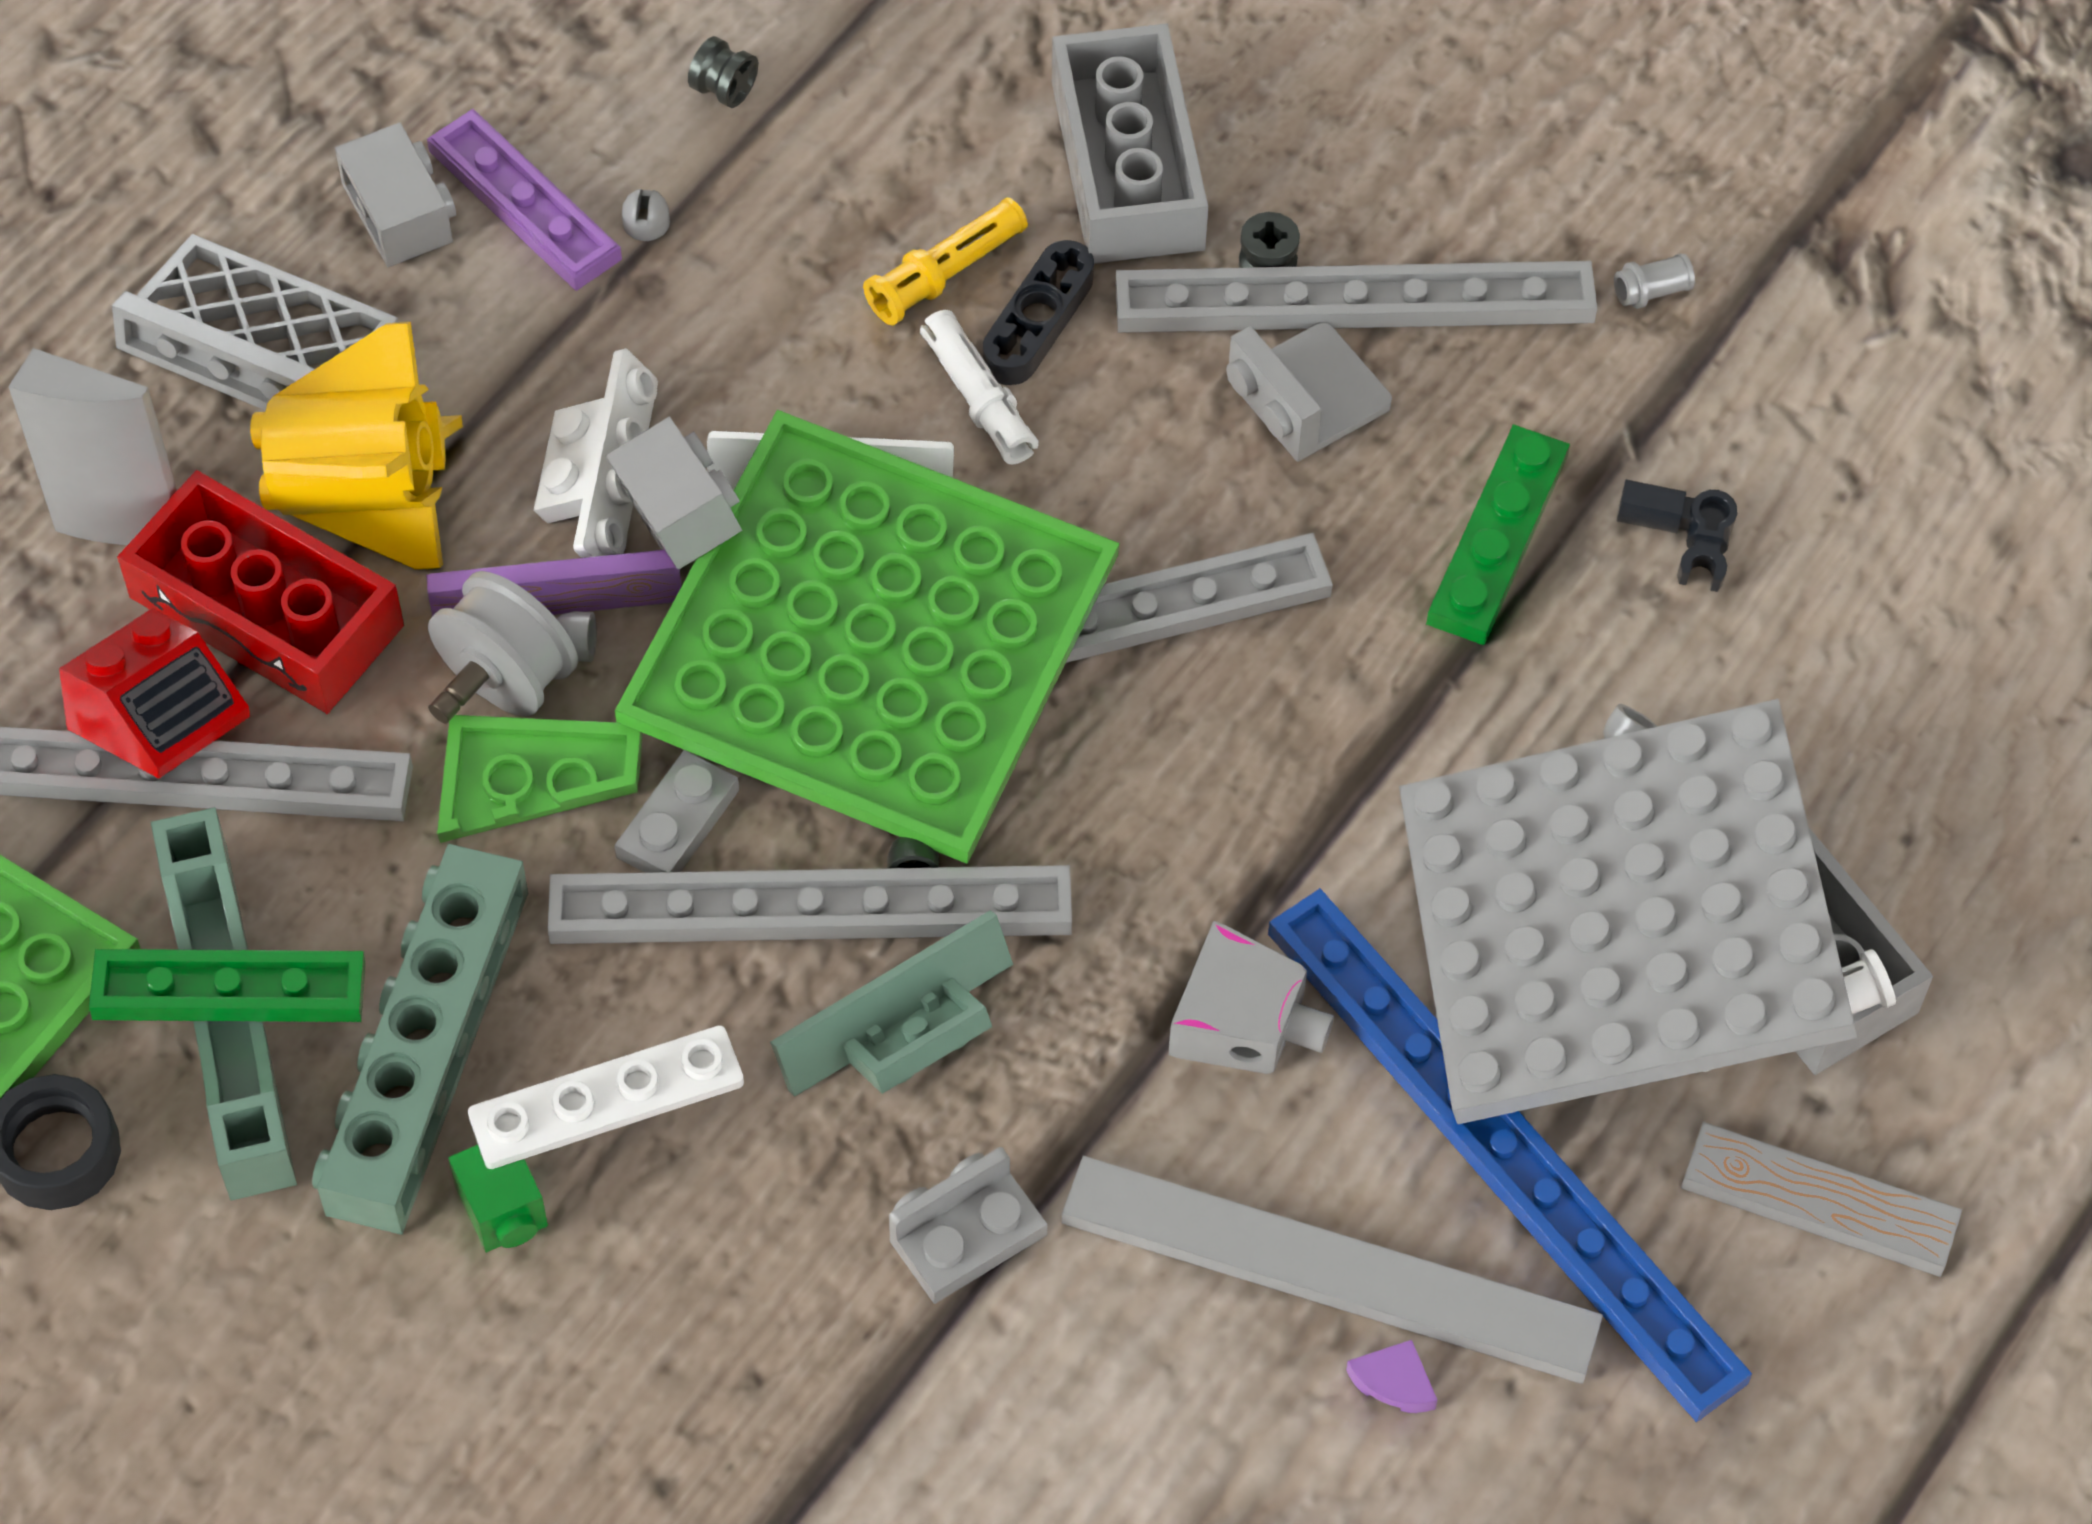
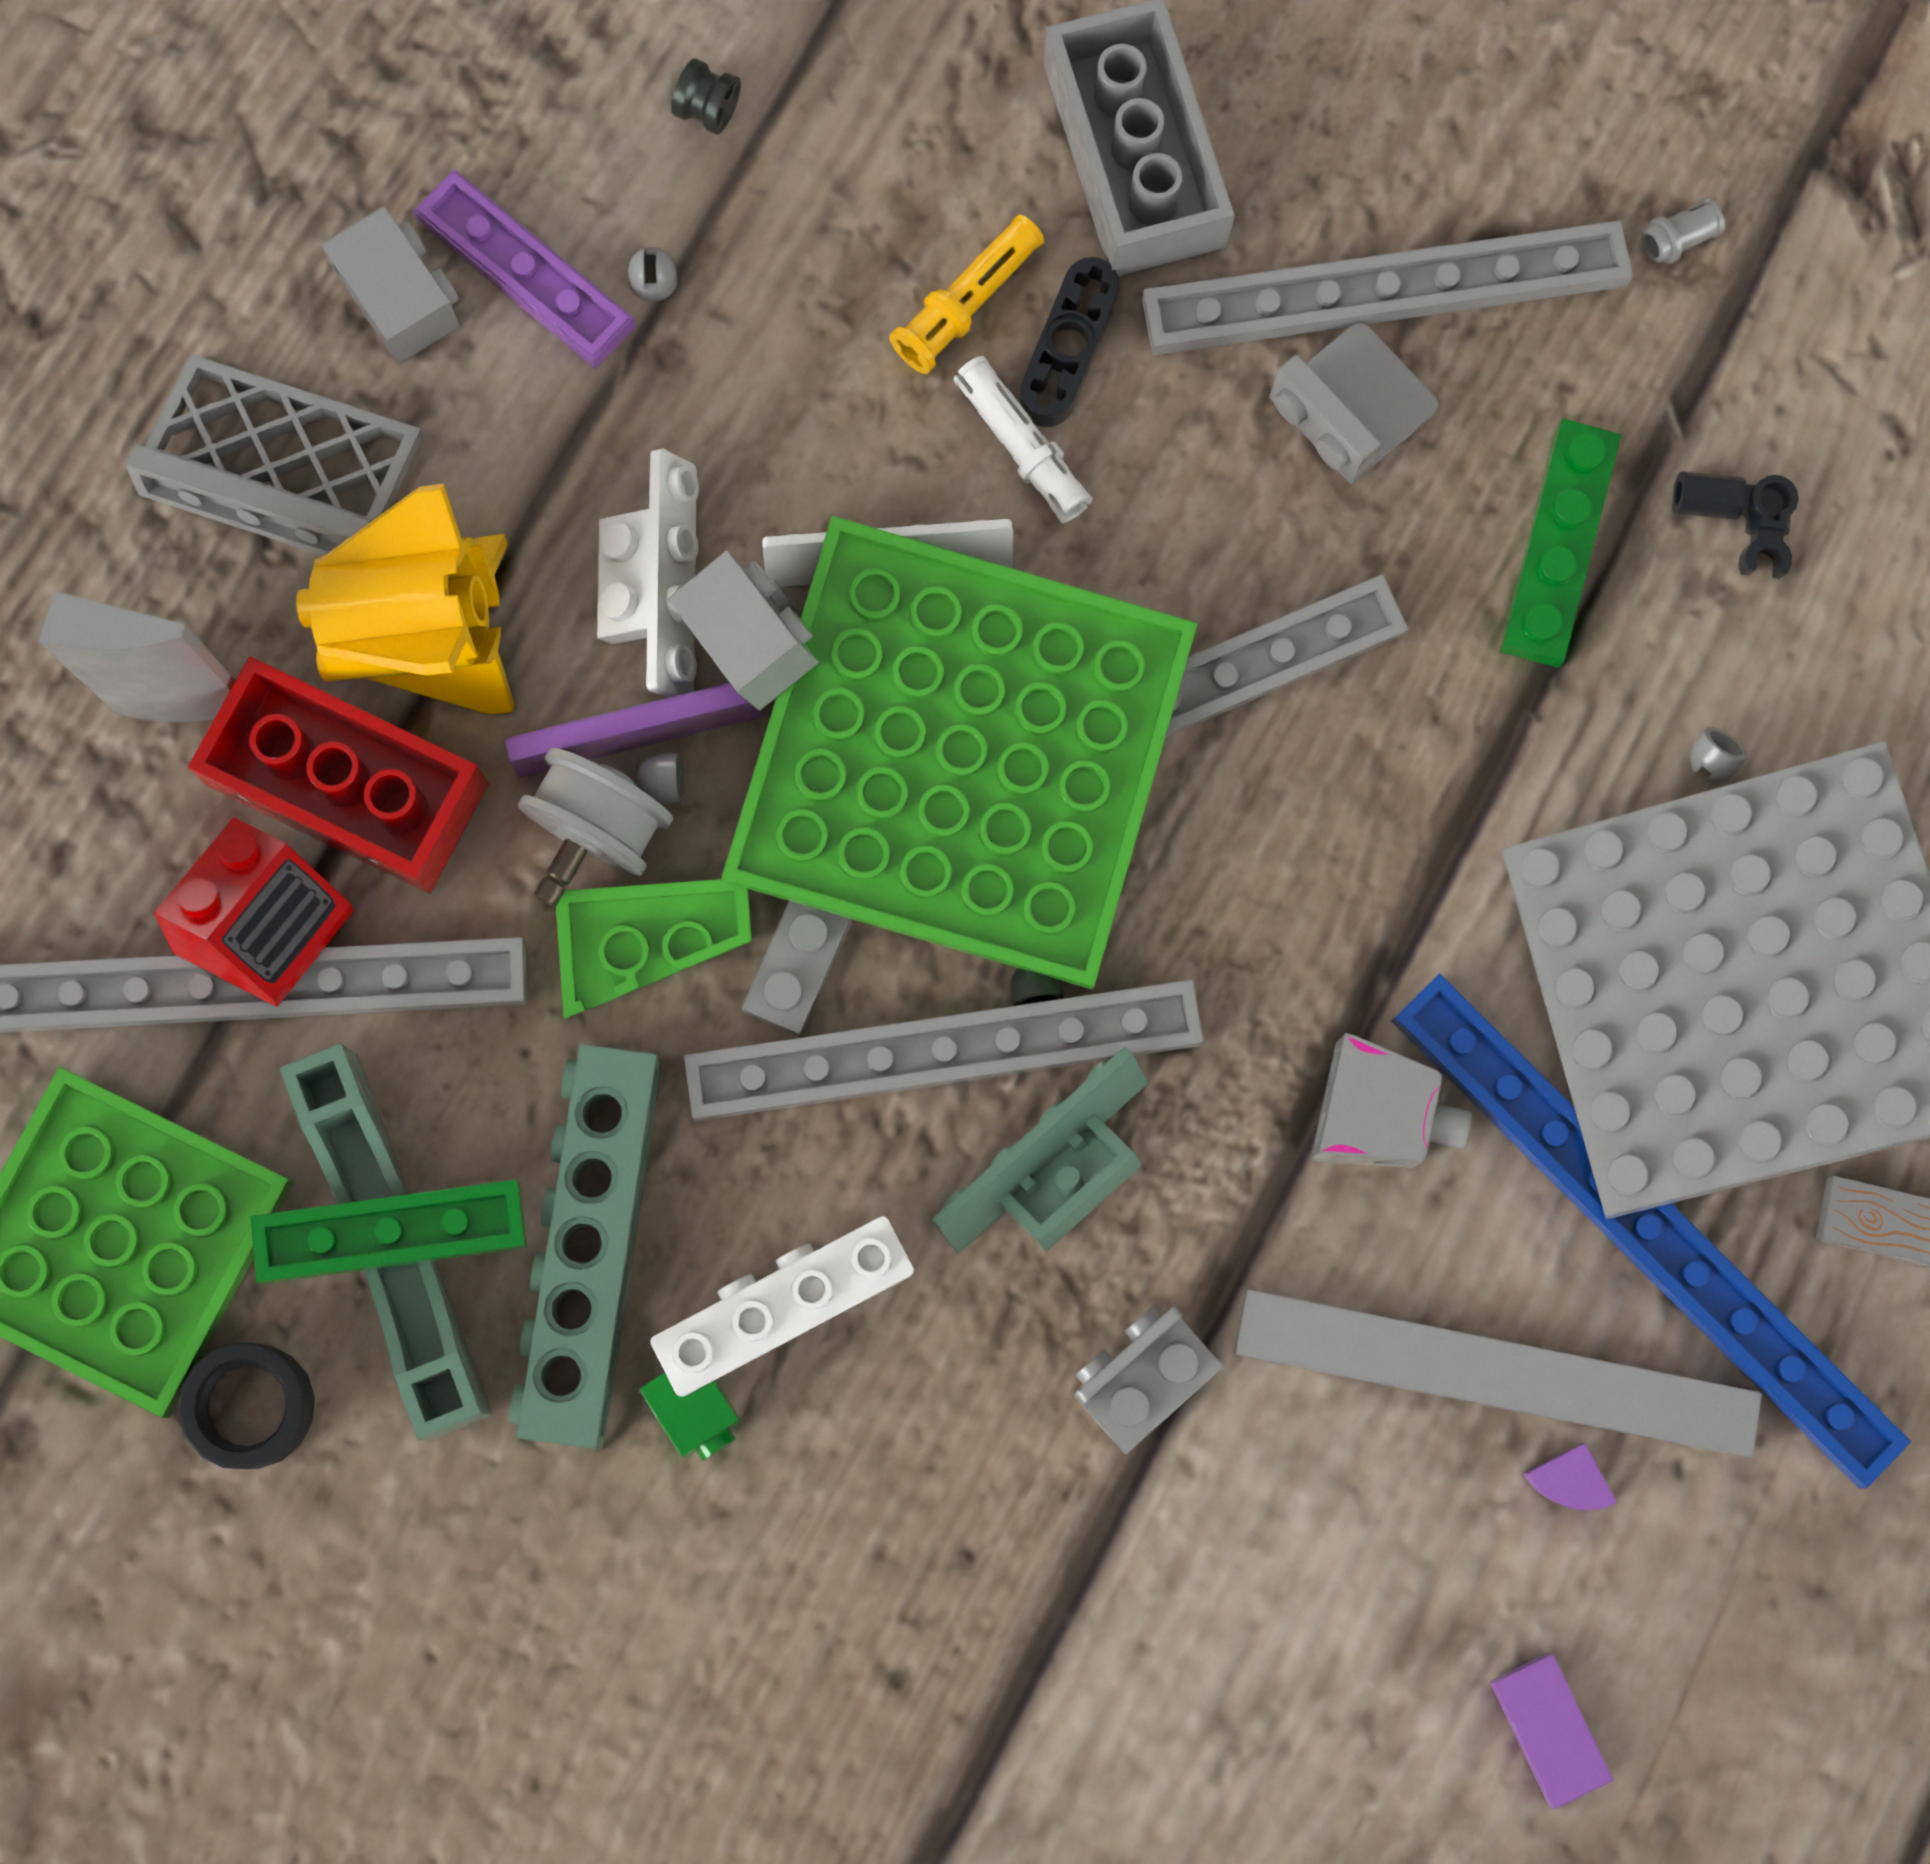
camera: 10 degrees left, 20 degrees up
pearl dark grey wheel [1238,212,1300,268] -> none

